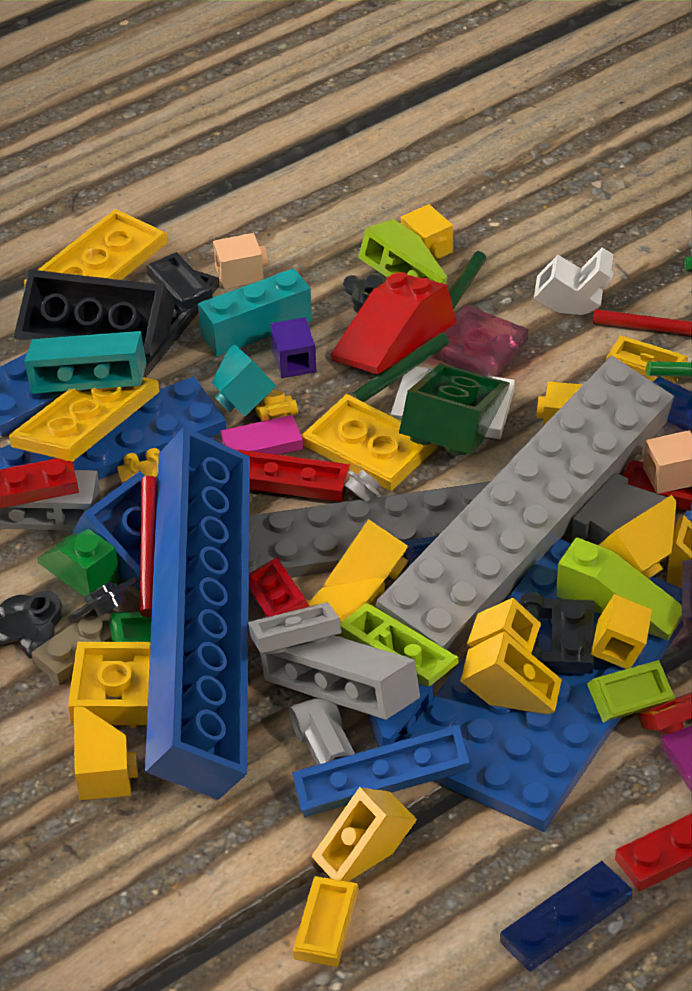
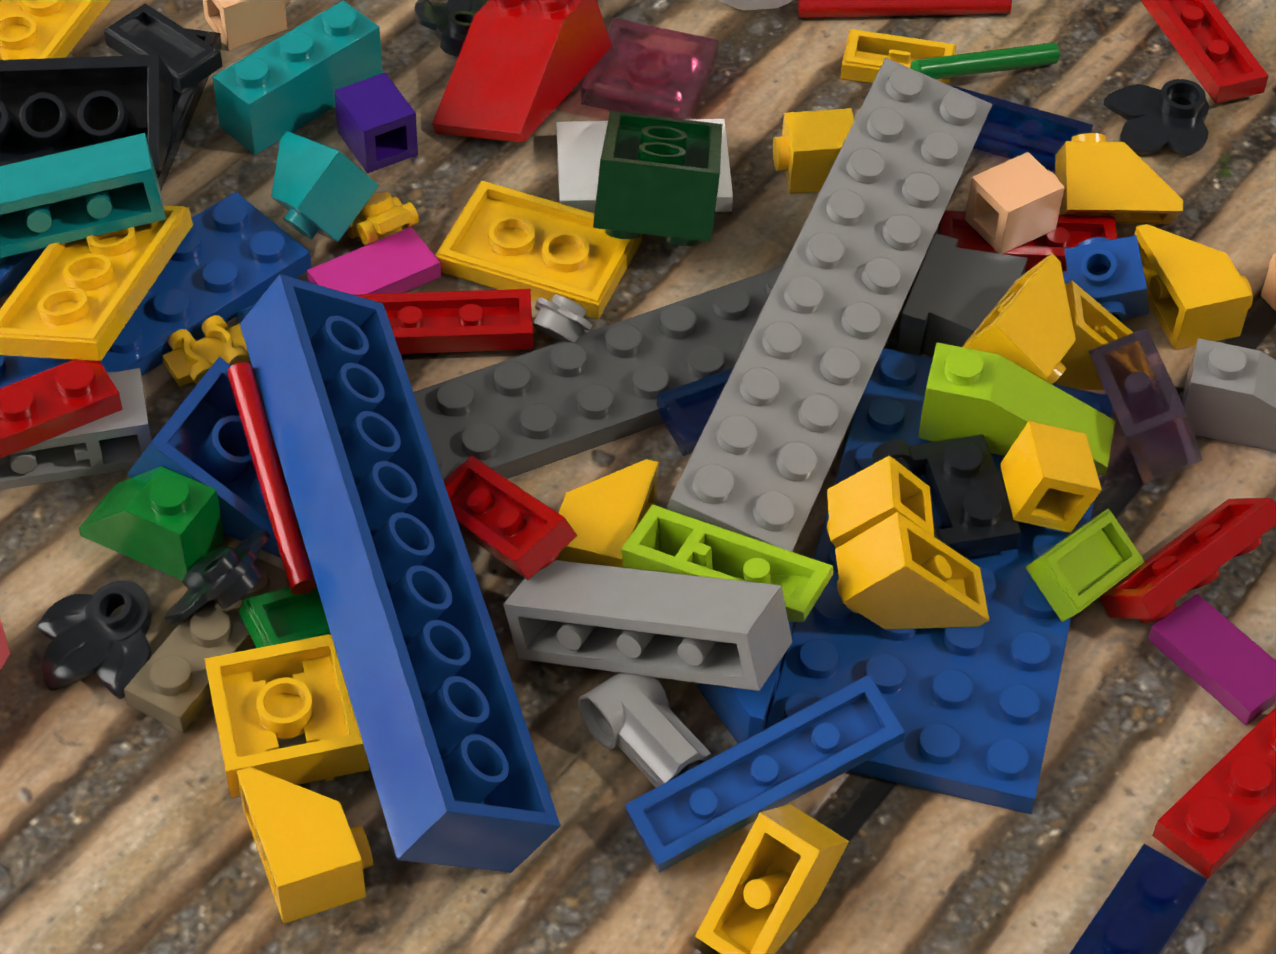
camera: 20 degrees left, 5 degrees up
light grey plate [248,602,342,654] -> none
yellow slope [322,519,408,587] -> none
dark green bar [352,332,450,402] -> none

